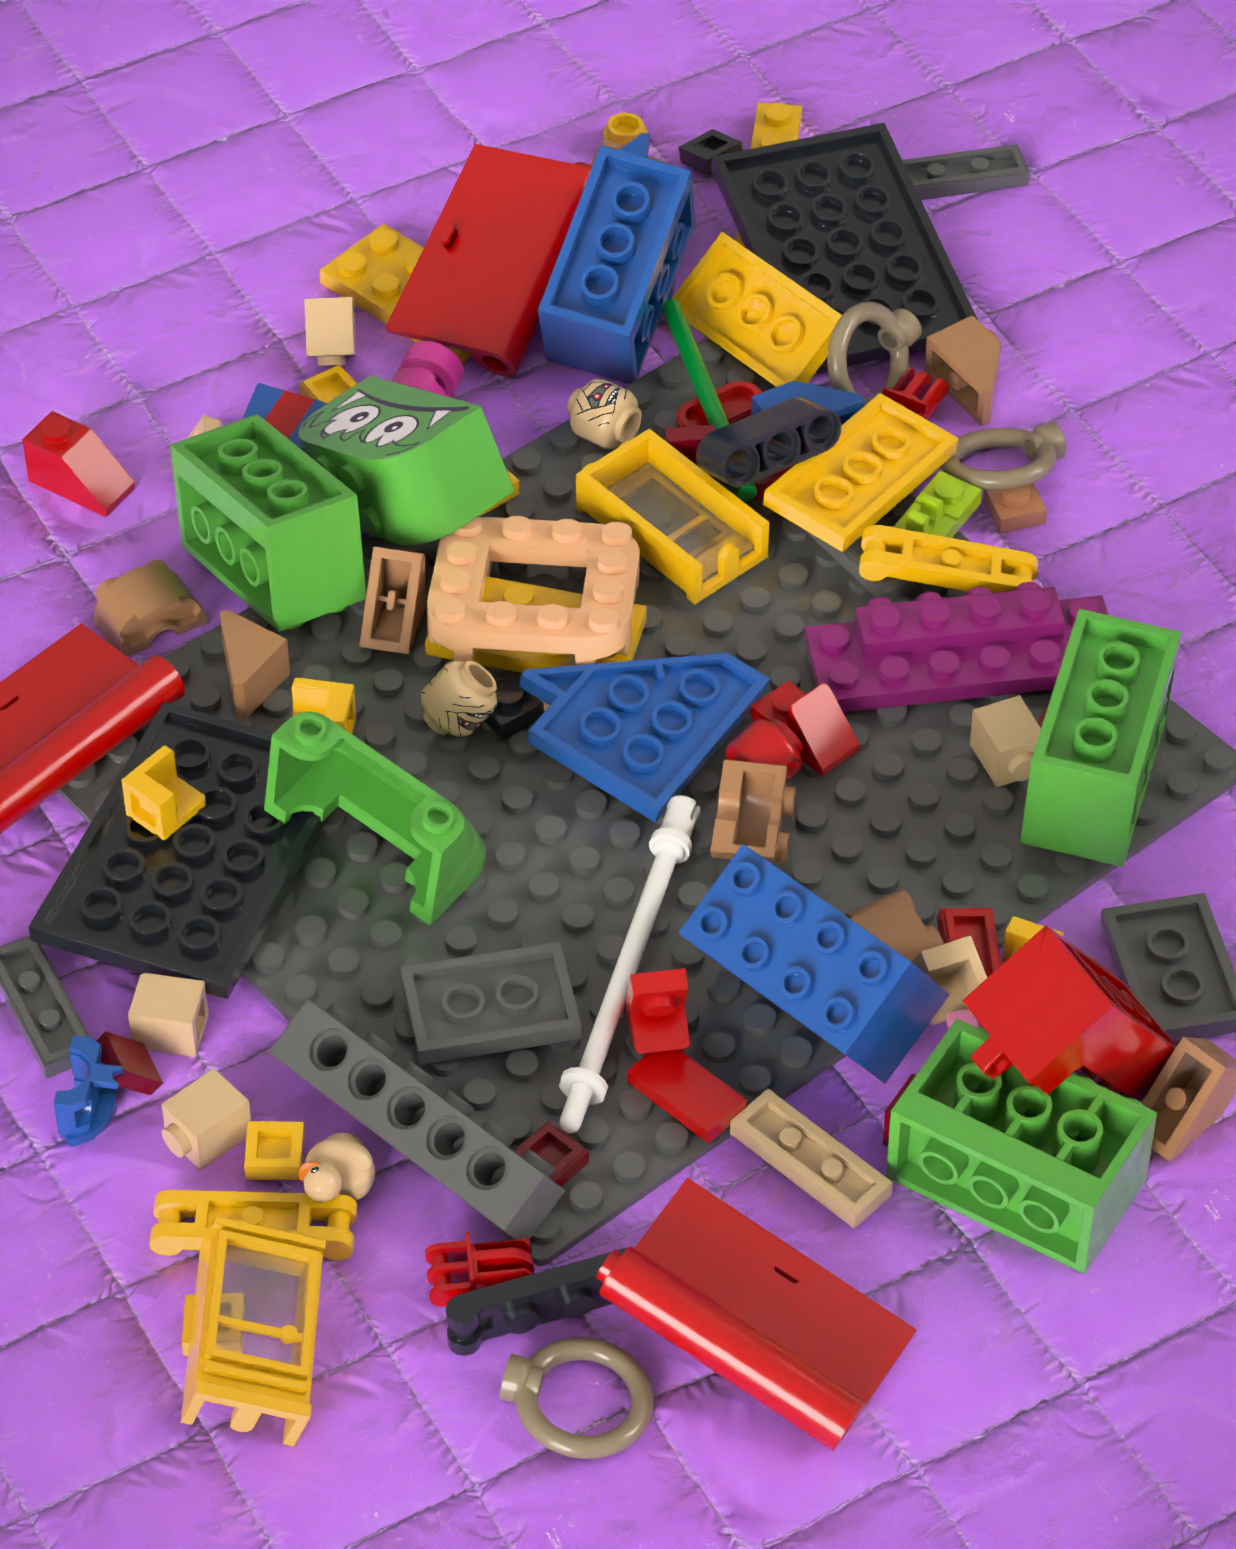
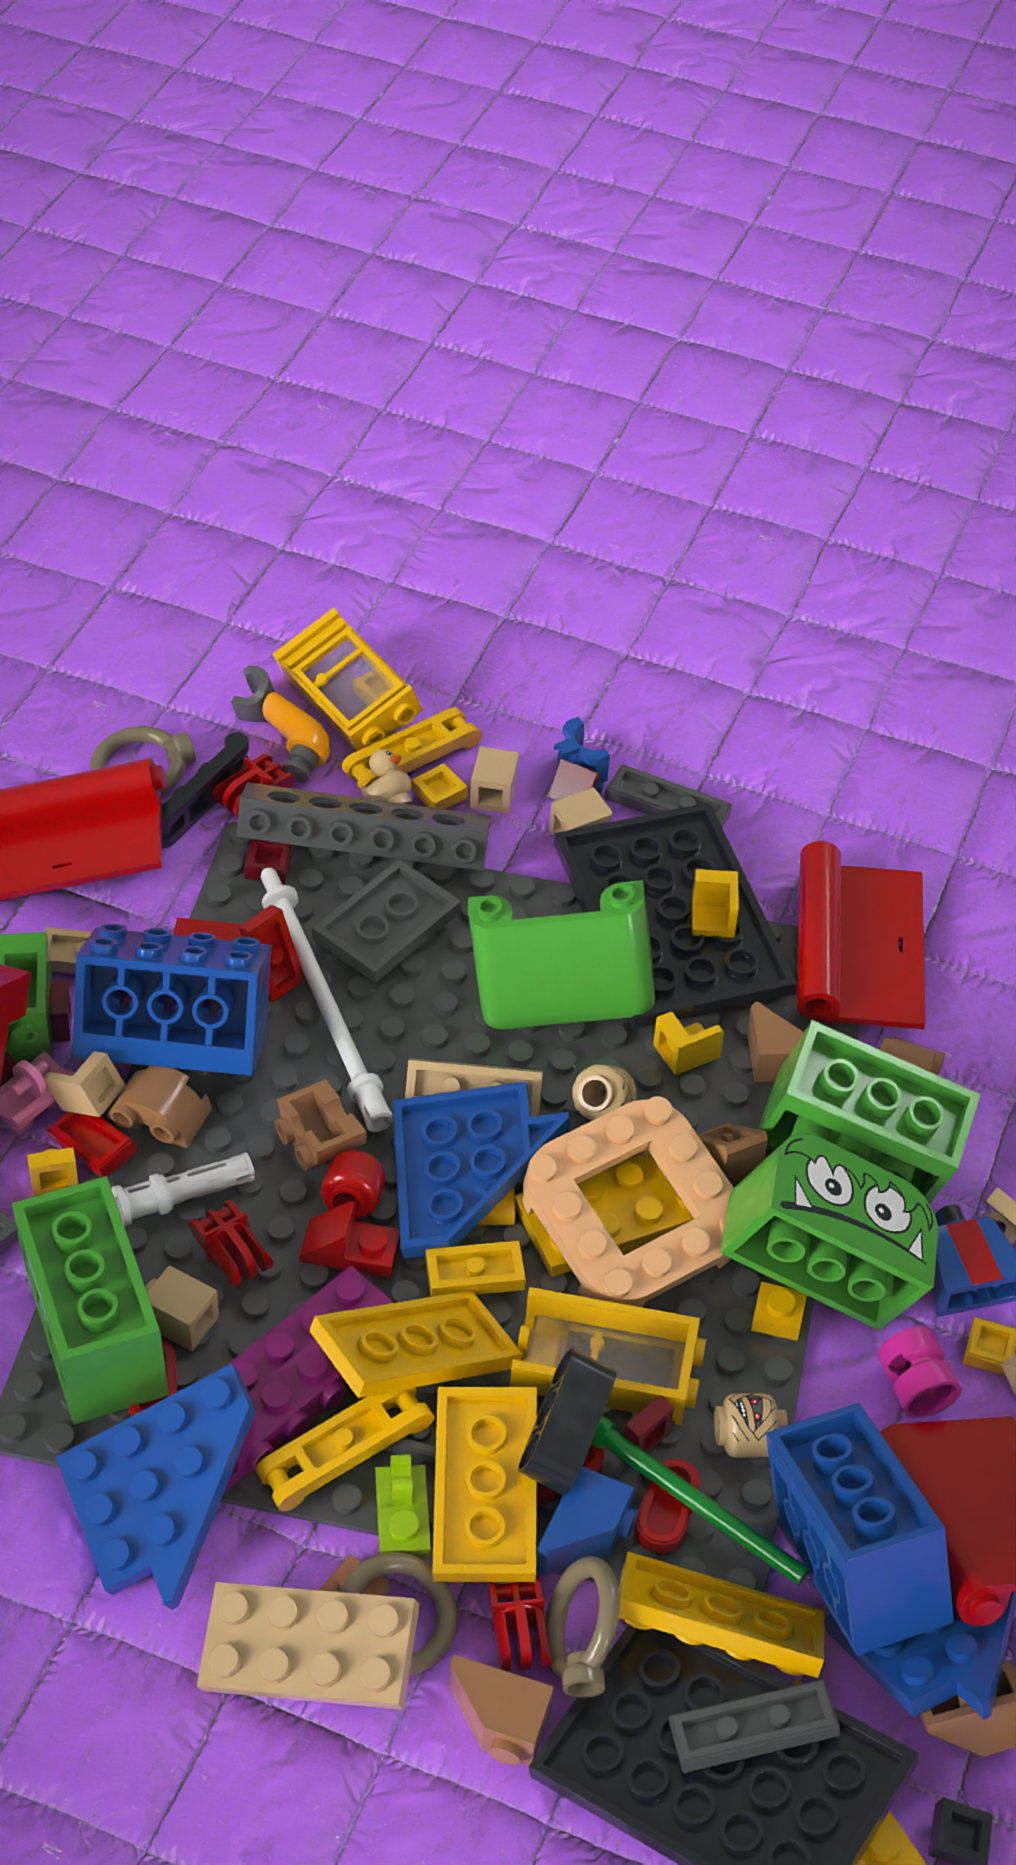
camera: 140 degrees right, 0 degrees up
none -> blue wing [56,1363,256,1610]
none -> white pin [111,1152,255,1227]
none -> red arm [188,1200,274,1288]
none -> tan plate [197,1582,420,1710]
none -> piece [231,666,330,783]
none -> yellow plate [309,1290,522,1398]
none -> tan plate [405,1058,543,1117]
none -> yellow plate [425,1241,526,1297]
none -> dark grey tile [669,1679,840,1773]

